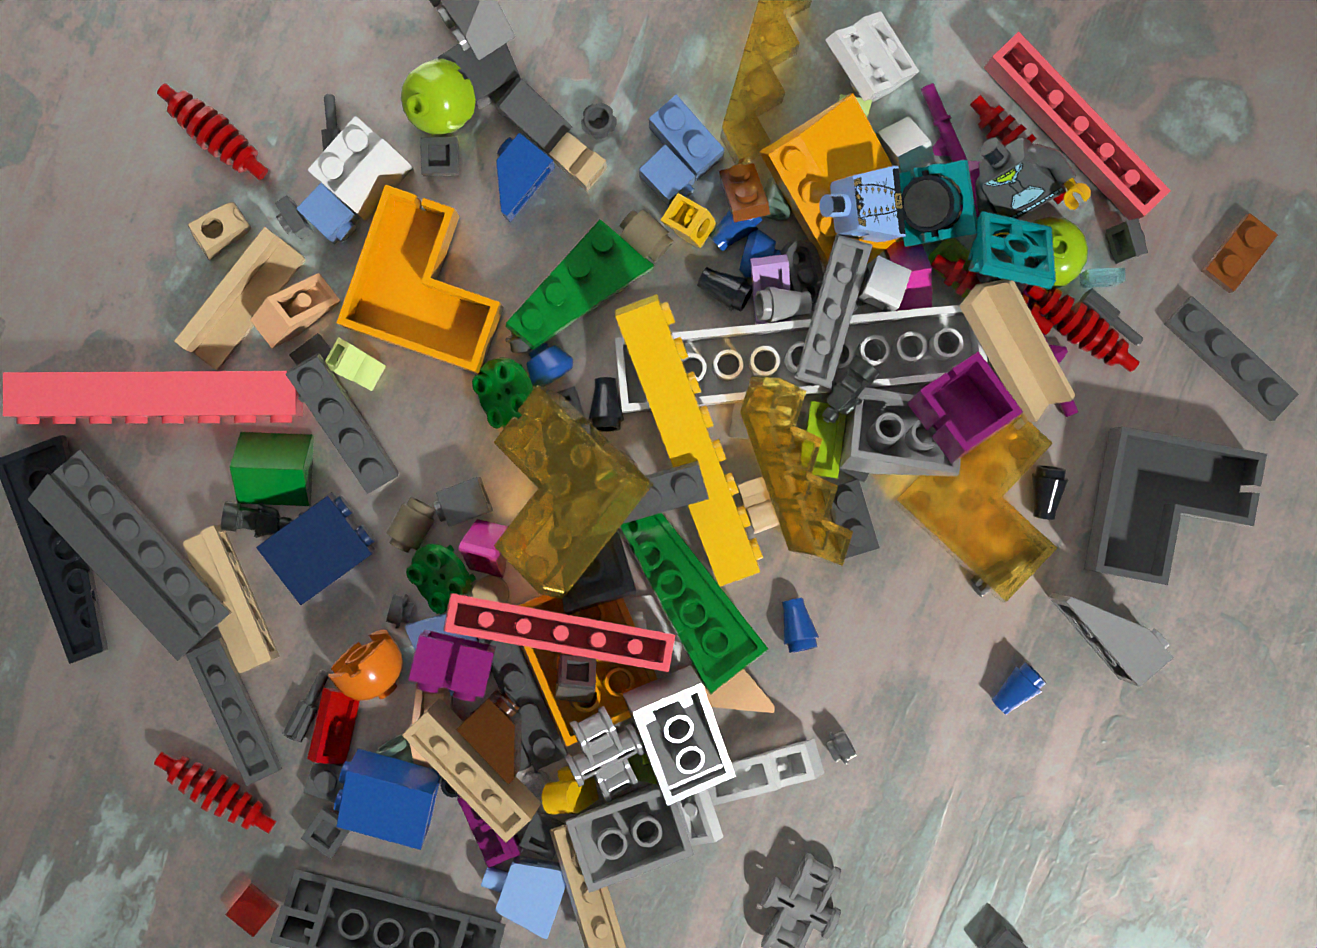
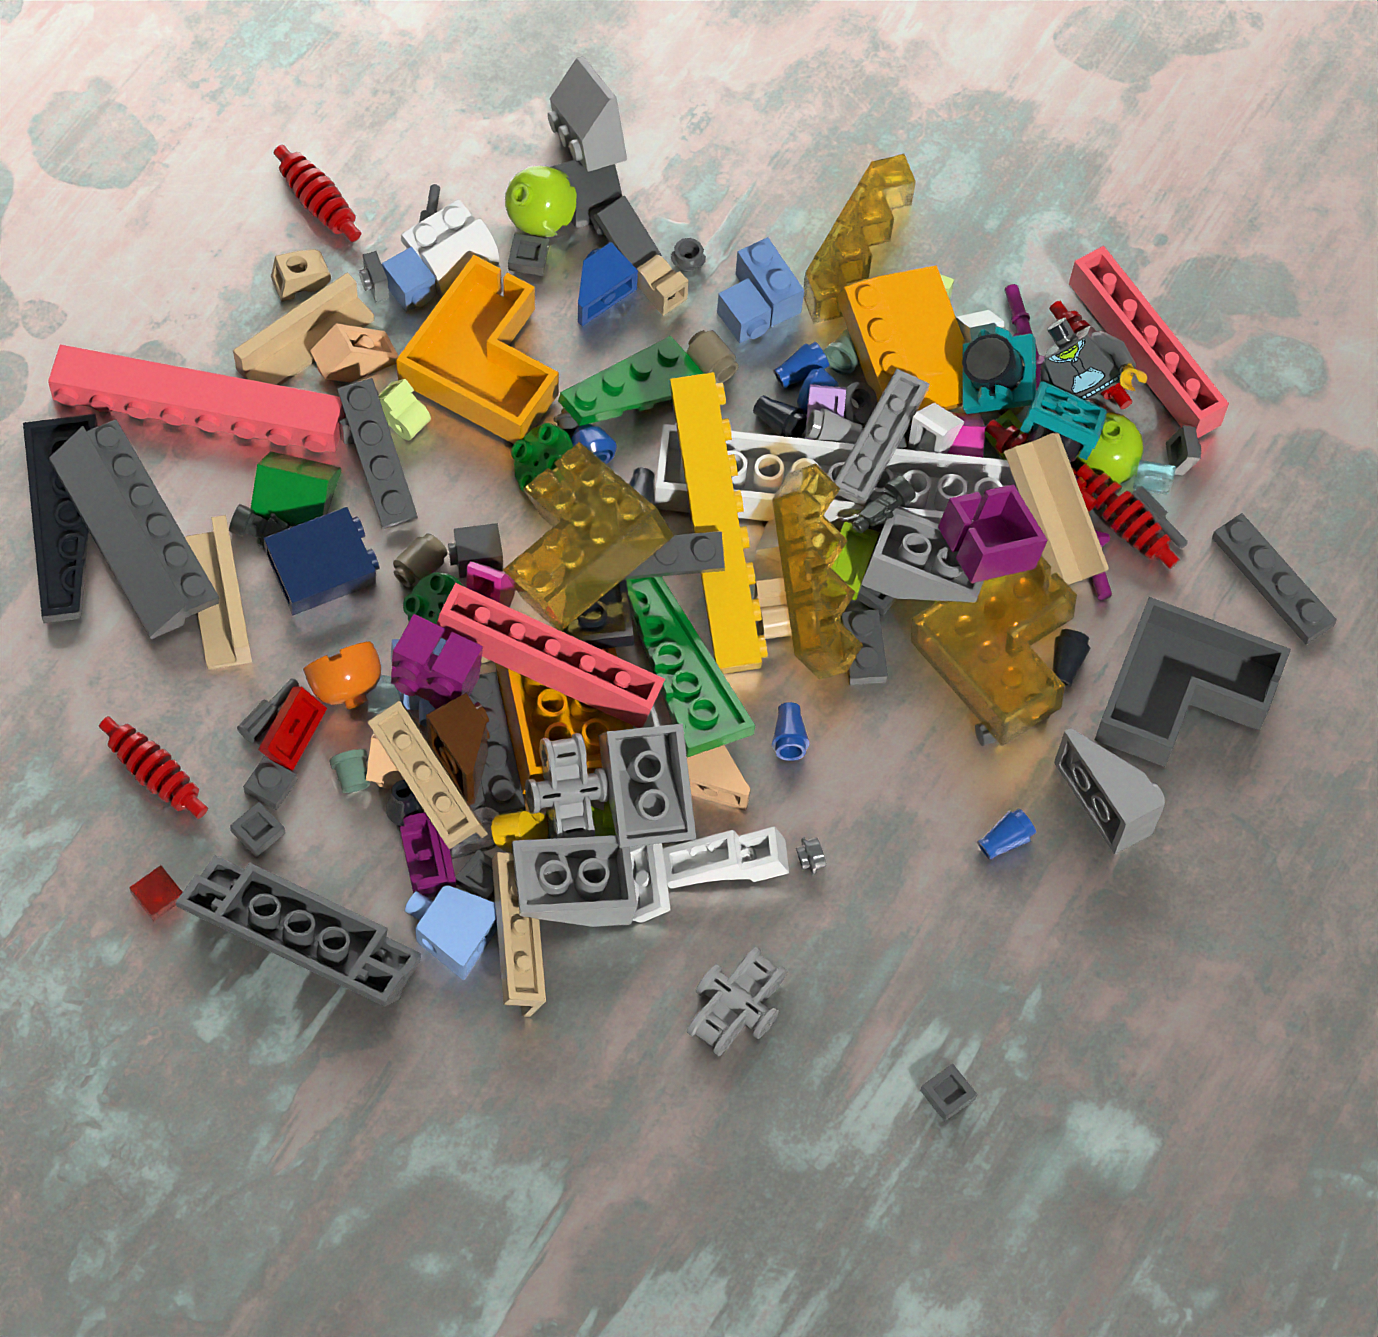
camera: 10 degrees right, 25 degrees down
dark grey plate [186,638,282,786] -> none
blue brick [334,748,441,850] -> none
dark grey plate [386,594,414,629] -> none
dark grey slope [555,654,596,703] -> none
yellow leg [661,193,716,249] -> none
dark orange plate [719,163,770,223] -> none
light blue torso [819,166,906,242] -> none
white brick [825,11,919,102] -> none
dark orange plate [1201,213,1278,293] -> none

